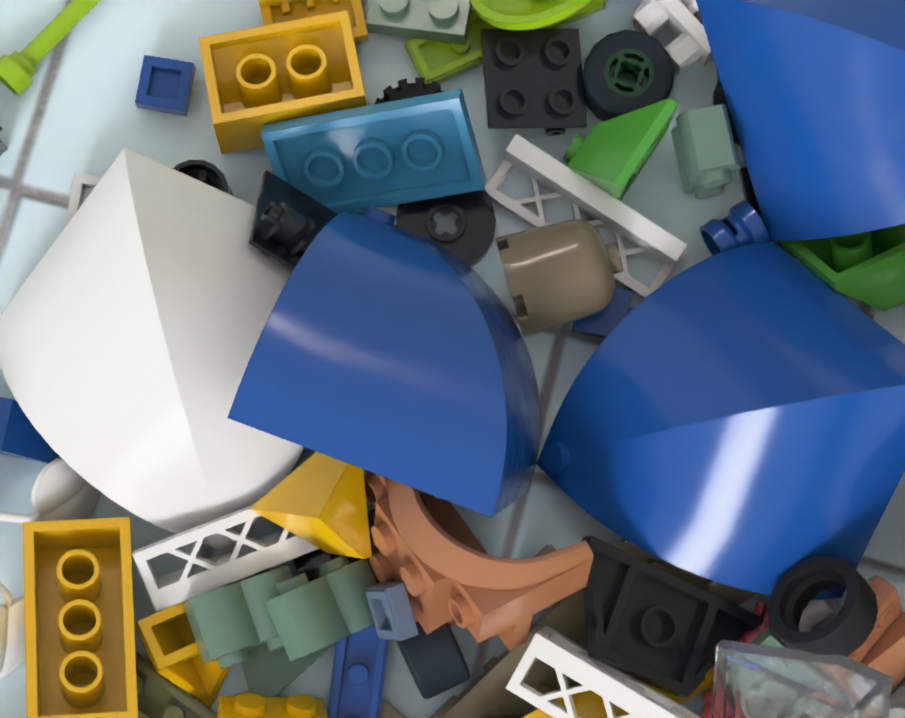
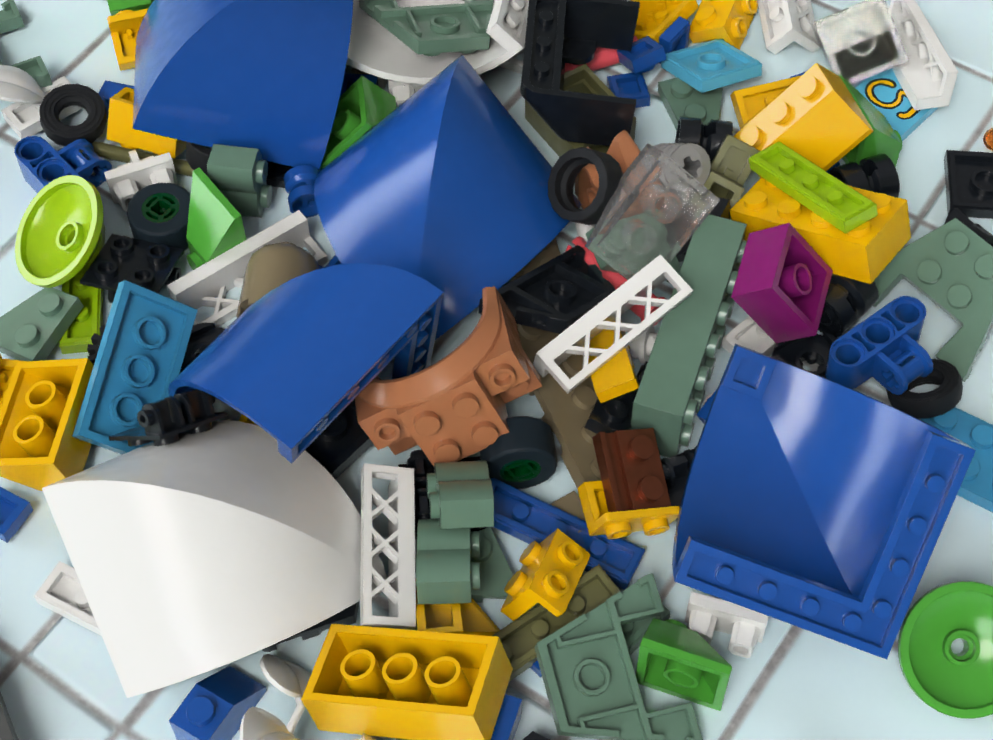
camera: 70 degrees left, 25 degrees down
yellow slope [249,452,372,559] -> none
sand blue tile [365,582,419,641] -> none

